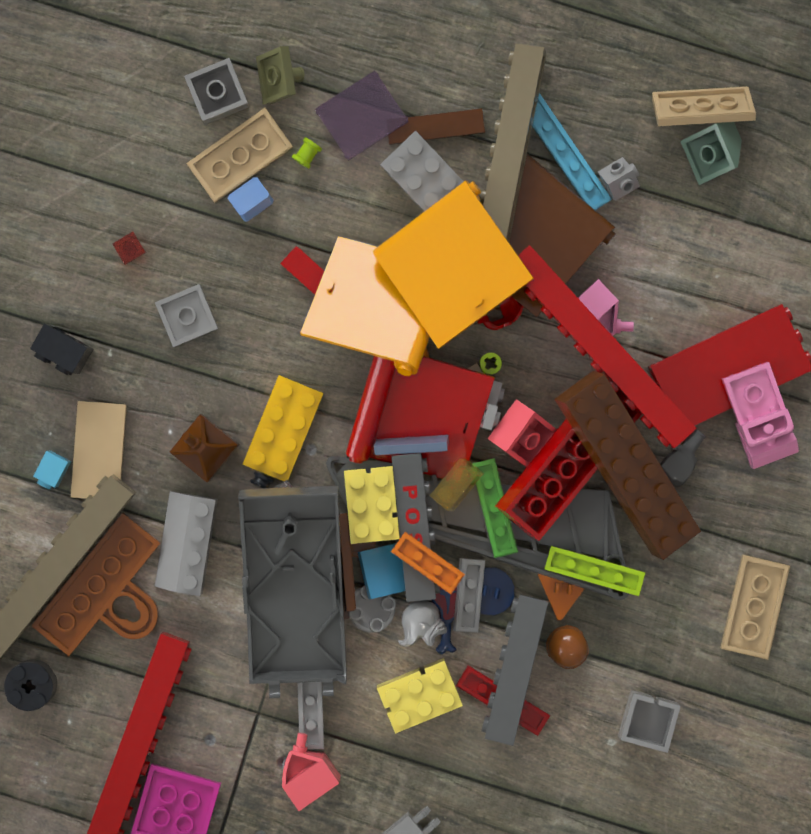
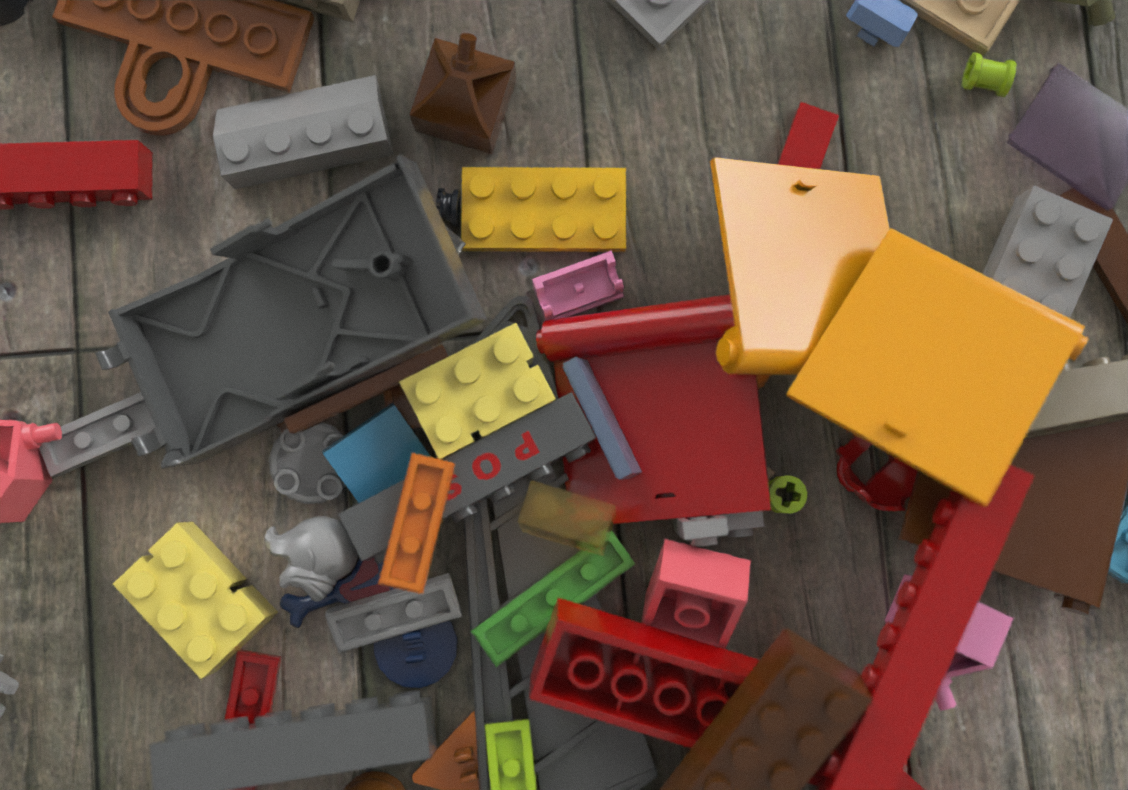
camera: 60 degrees right, 5 degrees down
none -> bright pink hinge [532,251,624,320]

